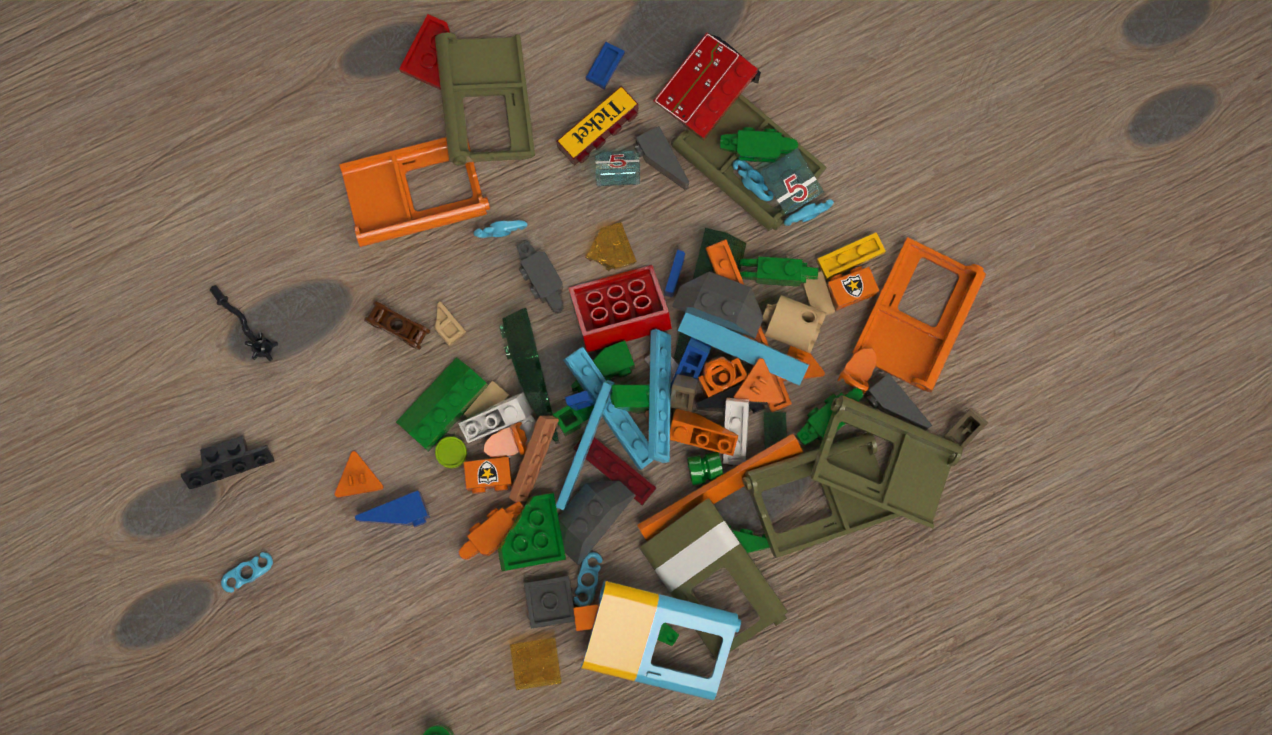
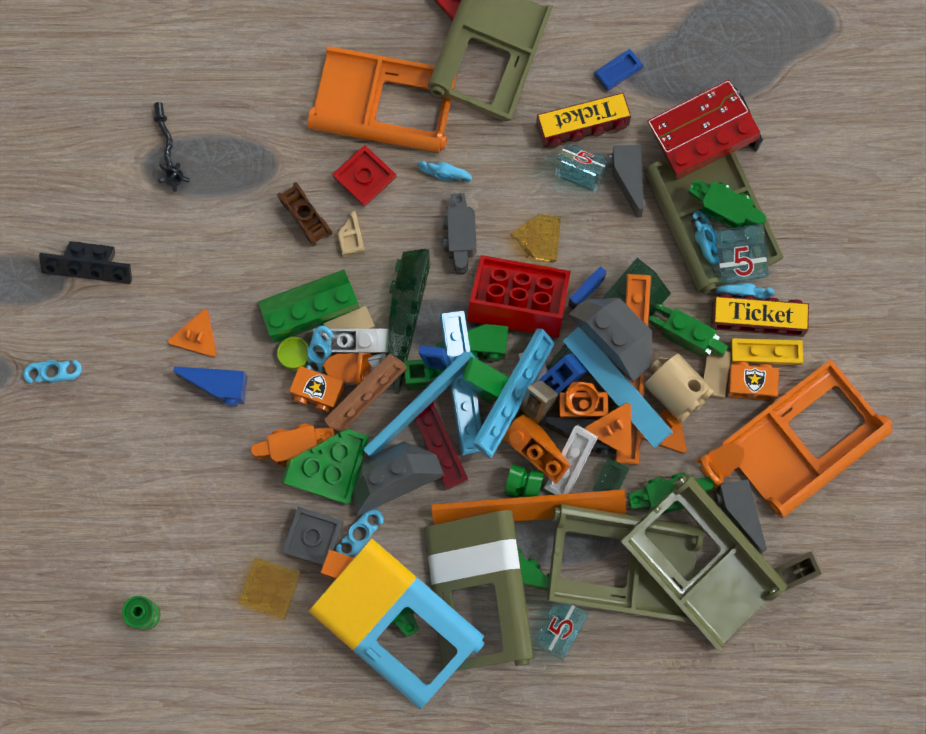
camera: 30 degrees right, 5 degrees down
none -> medium azure piece [306,326,333,374]
none -> red plate [332,145,397,207]
none -> clear light blue slope [536,603,589,661]
none -> brick [711,294,809,337]

